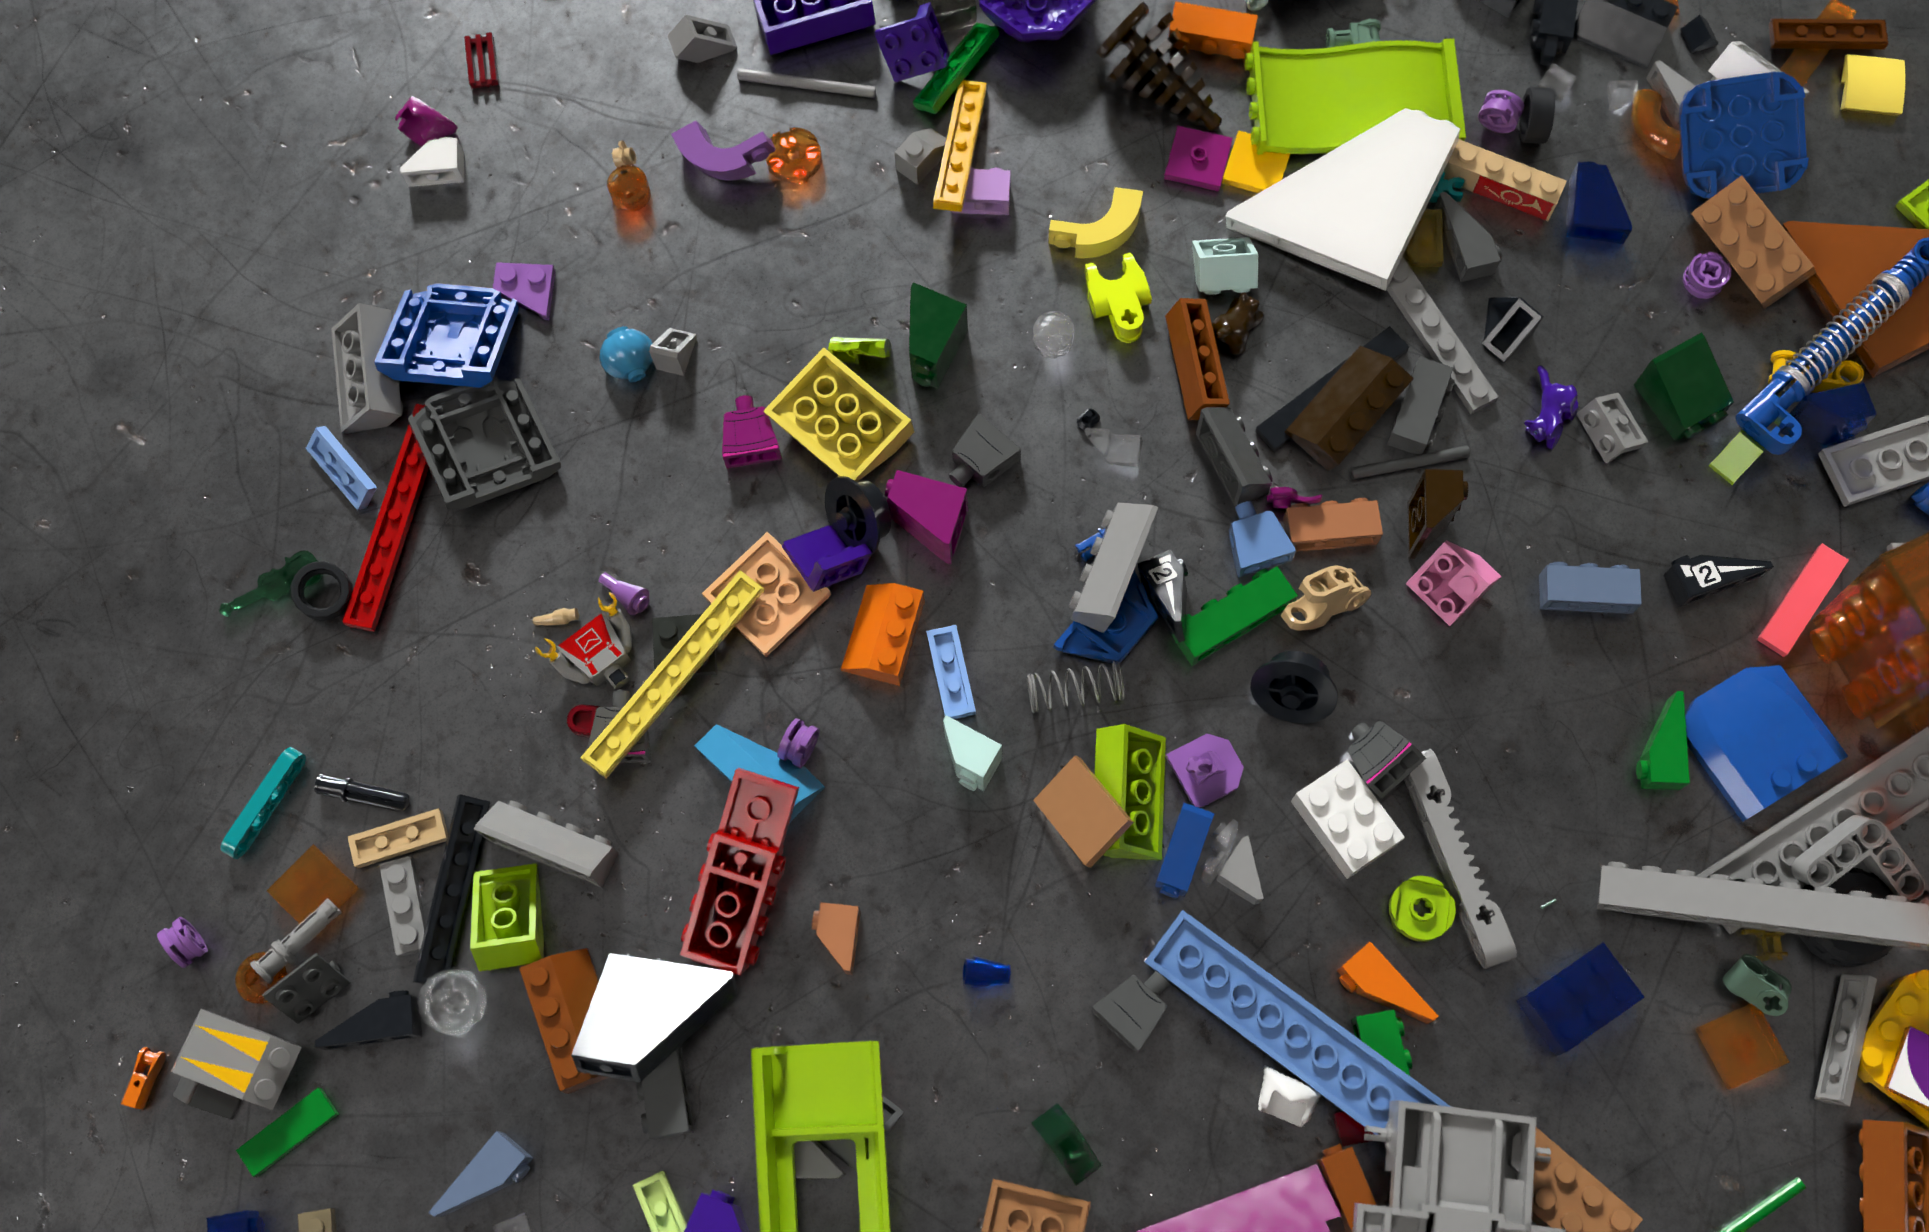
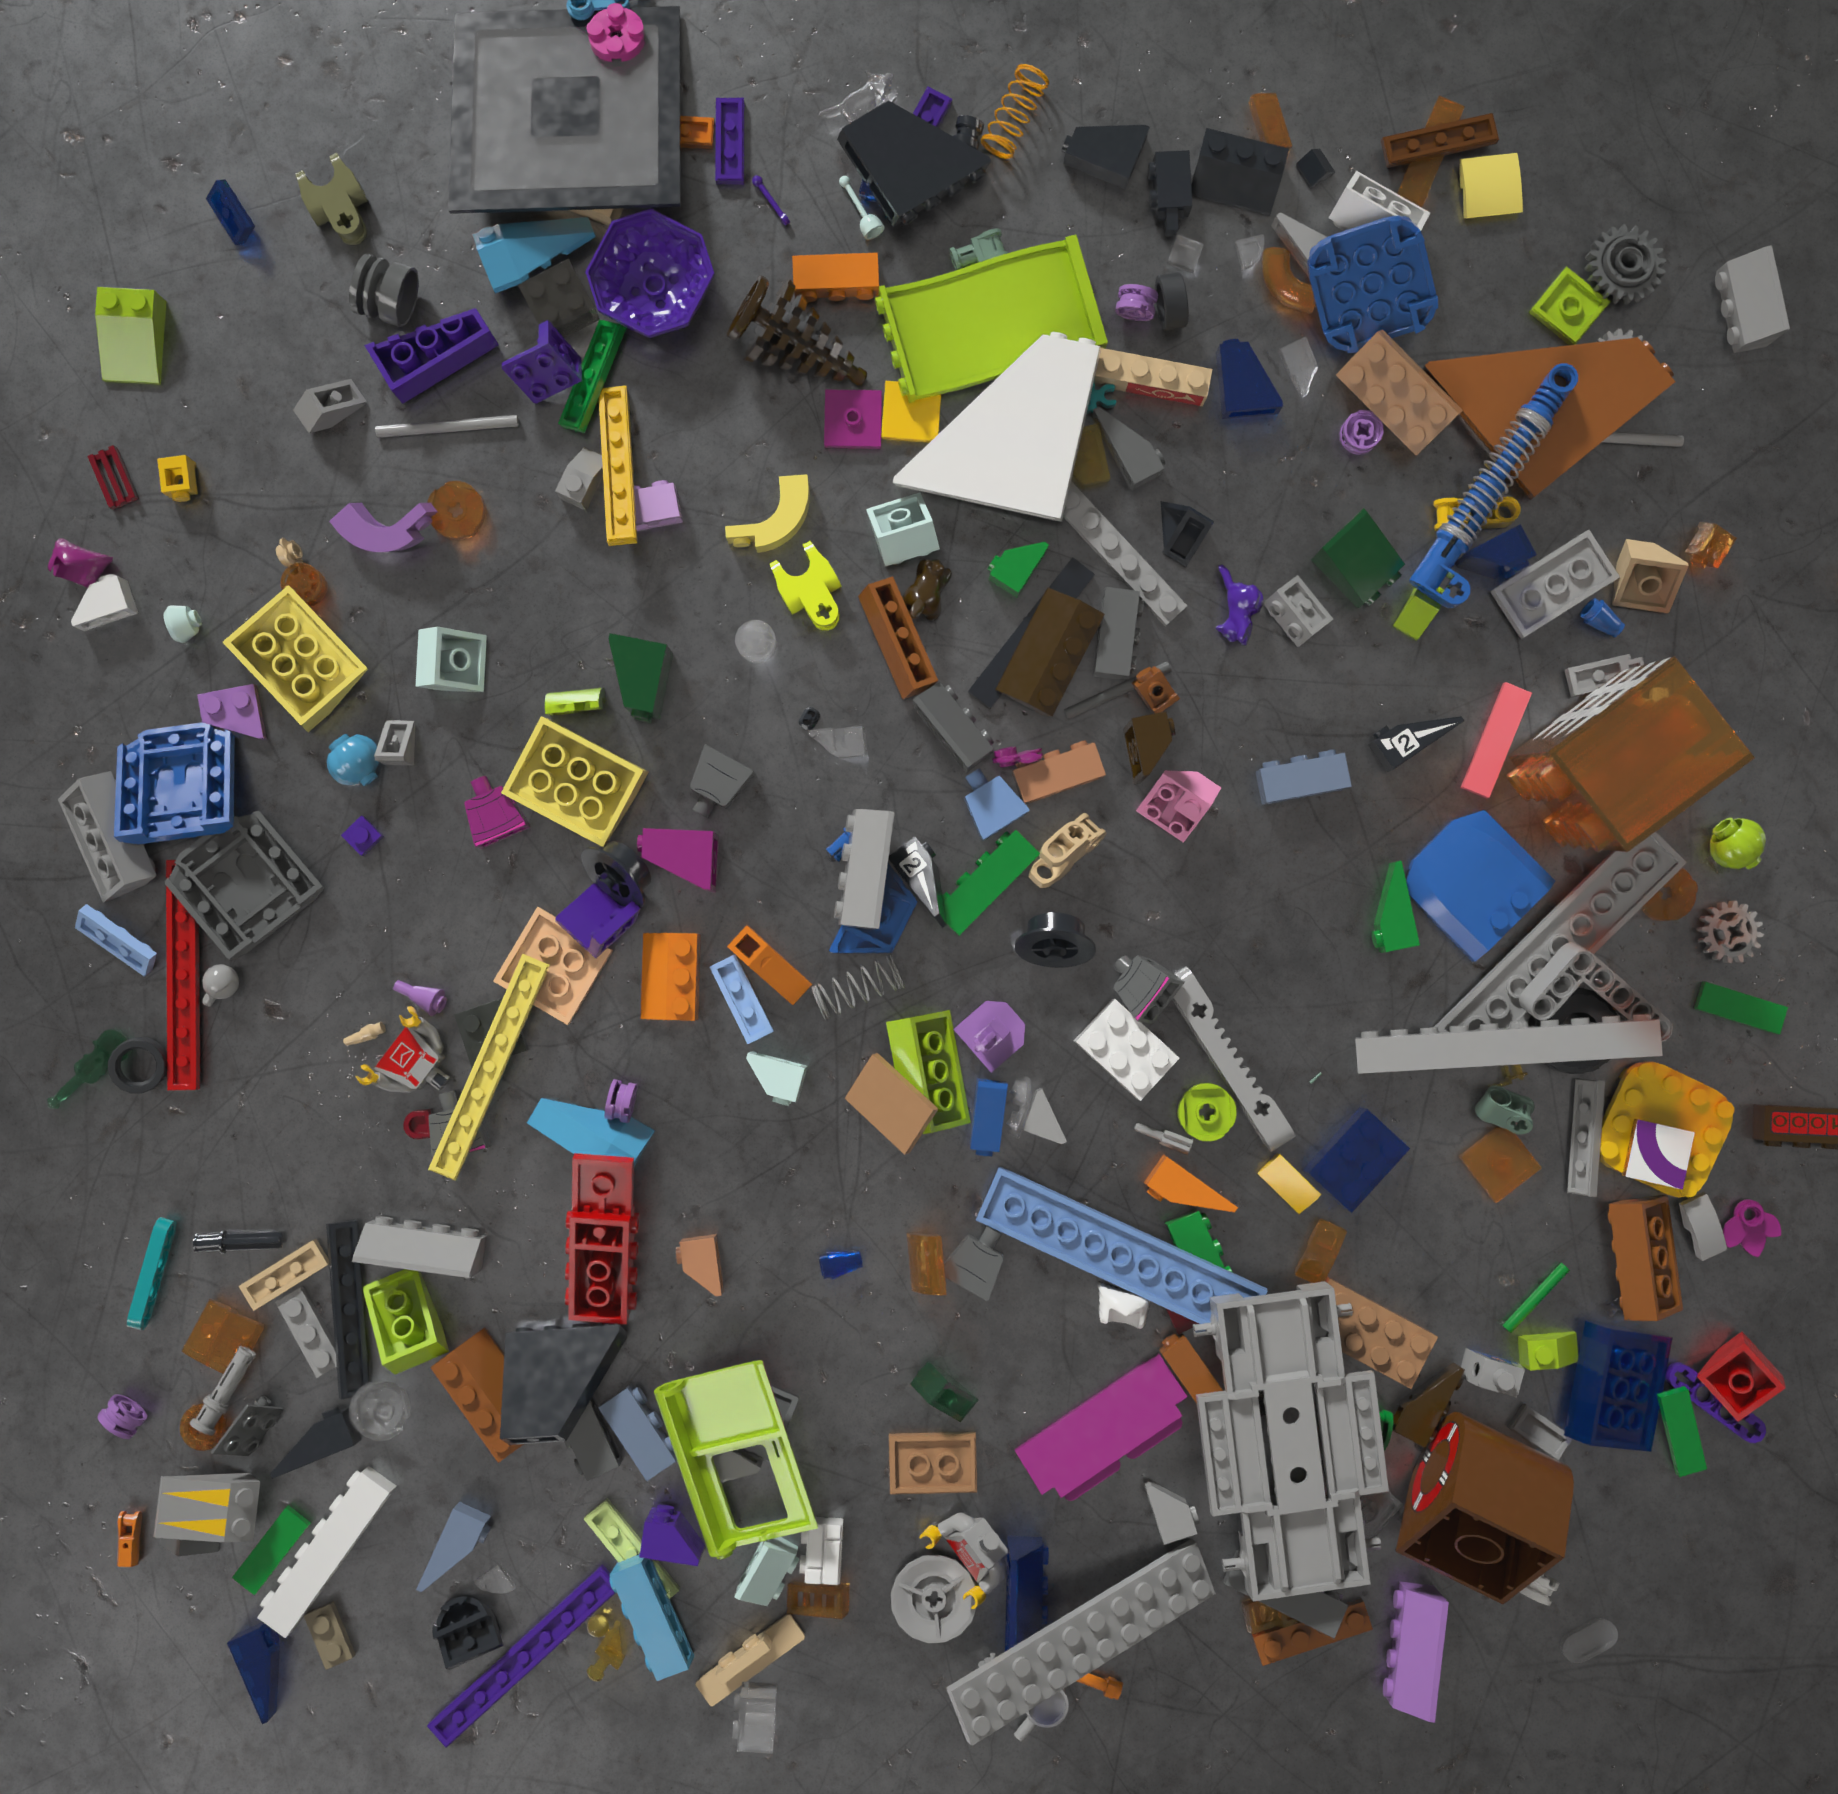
camera: 20 degrees left, 15 degrees up
none -> yellow brick [157,455,198,502]
none -> light aqua cone [164,605,202,643]
none -> light grey piece [202,964,239,1006]
none -> light yellow slope [223,585,368,732]
none -> white brick [257,1466,396,1638]
none -> dark purple plate [341,815,384,856]
none -> light aqua slope [416,627,487,692]
none -> sand blue brick [598,1383,677,1481]
none -> orange slope [727,925,812,1005]
none -> clear orange slope [907,1232,947,1296]
none -> green slope [987,542,1049,598]
none -> dark orange brick [1132,666,1180,714]
none -> light grey axle [1134,1123,1193,1155]
none -> yellow slope [1257,1153,1321,1214]
none -> clear slope [1278,337,1318,397]
none -> clear orange slope [1295,1218,1347,1283]

